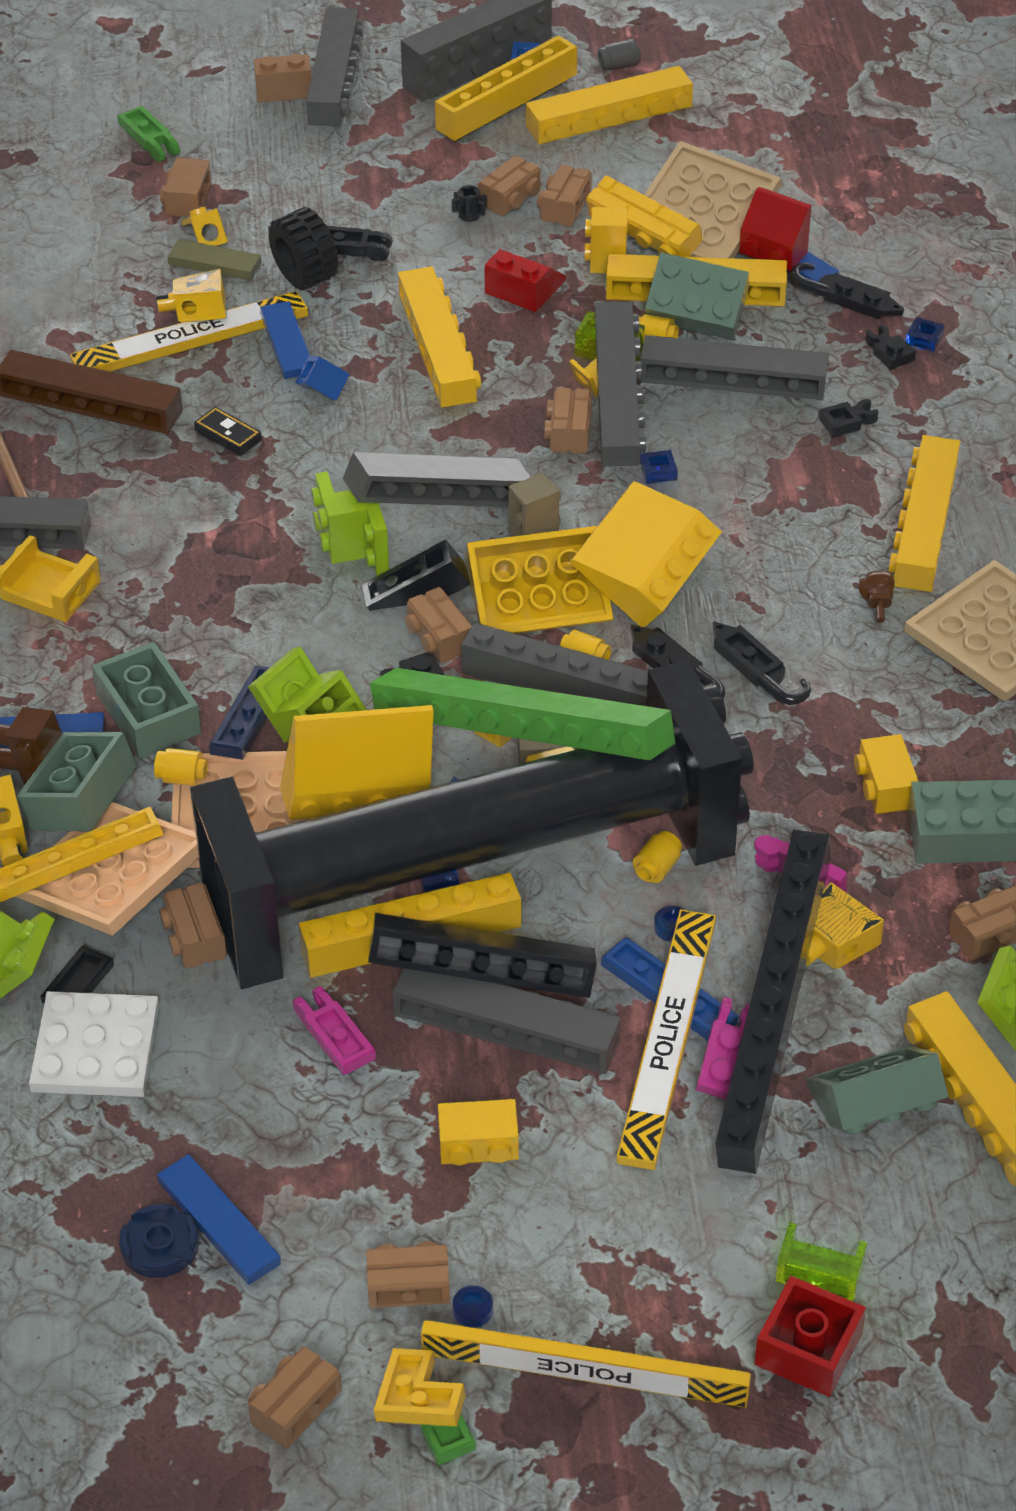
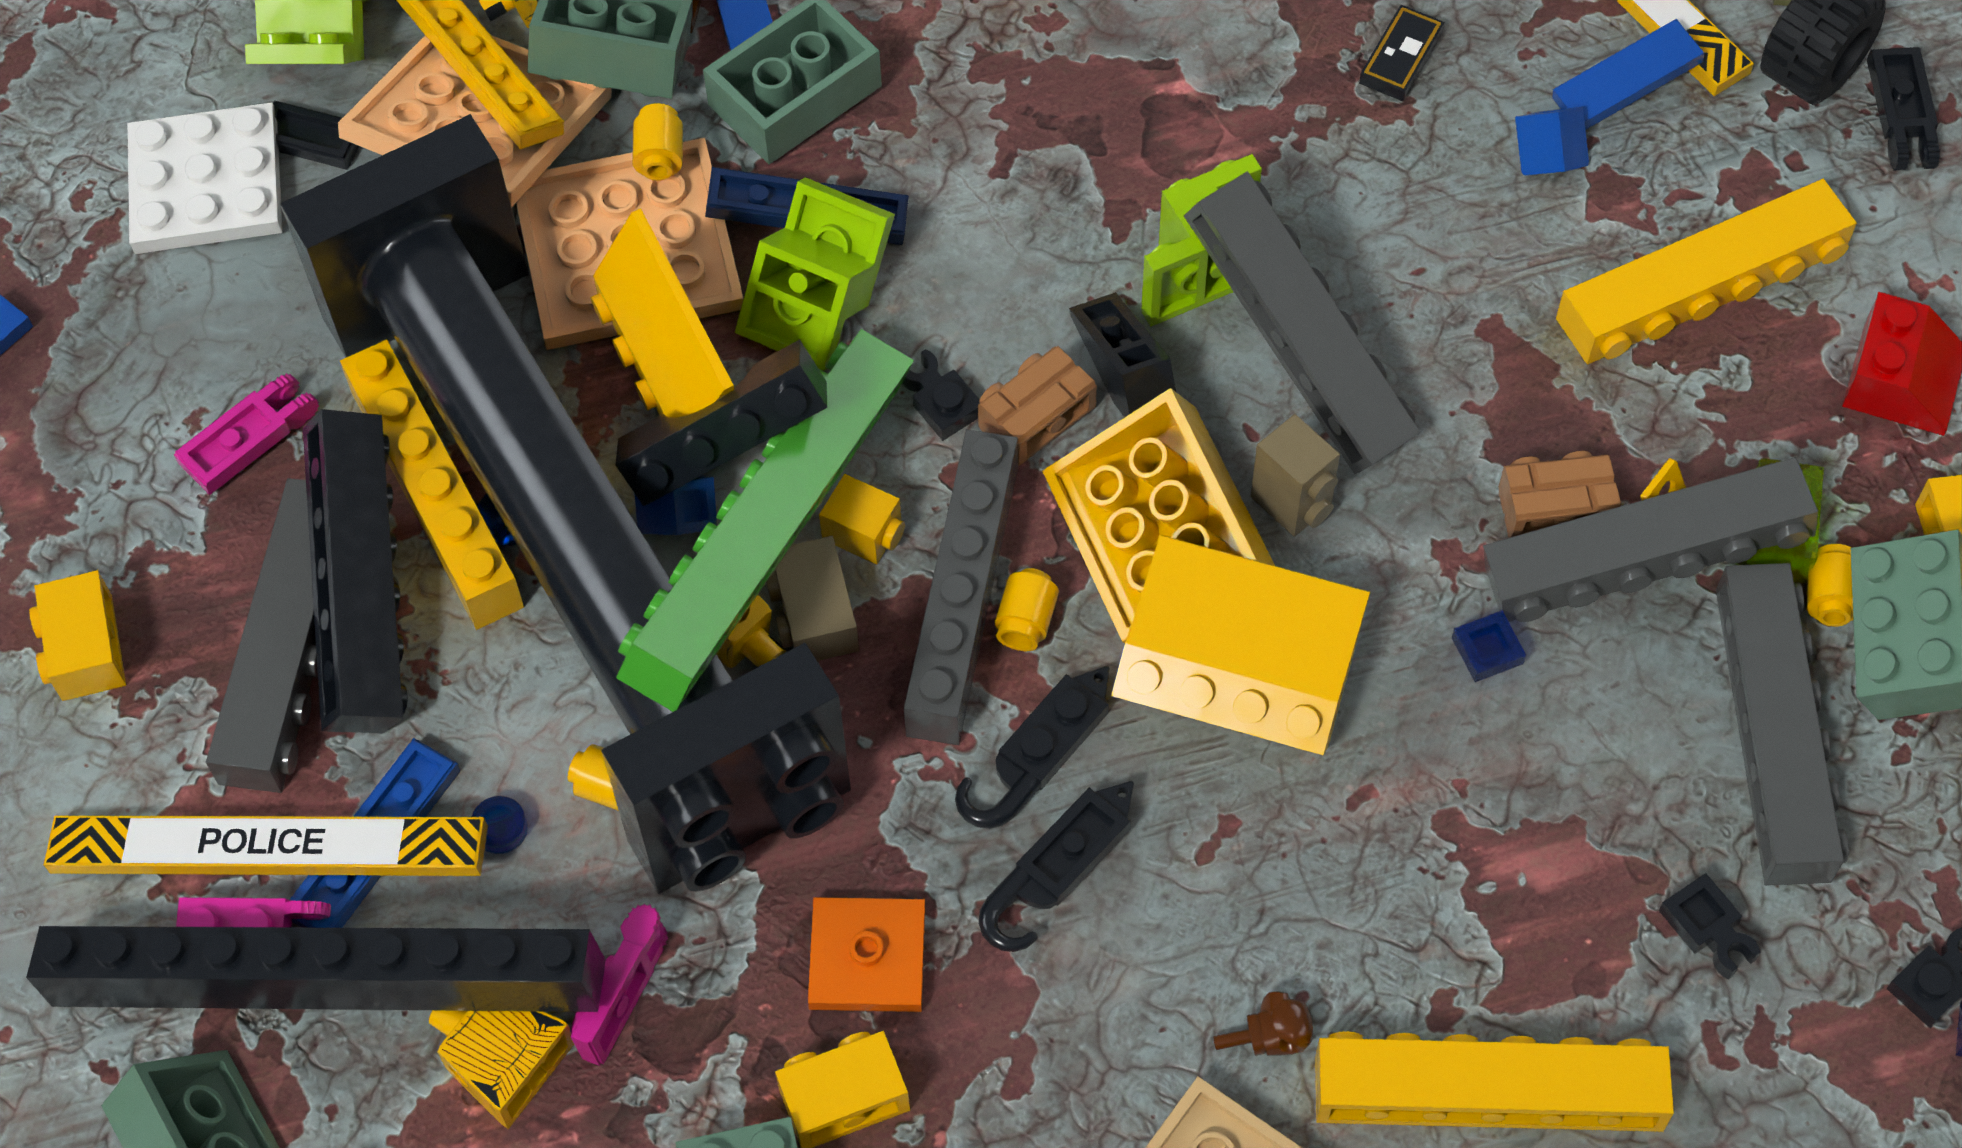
camera: 80 degrees right, 15 degrees up
none -> black arch [615,339,827,506]
none -> orange plate [808,897,926,1012]

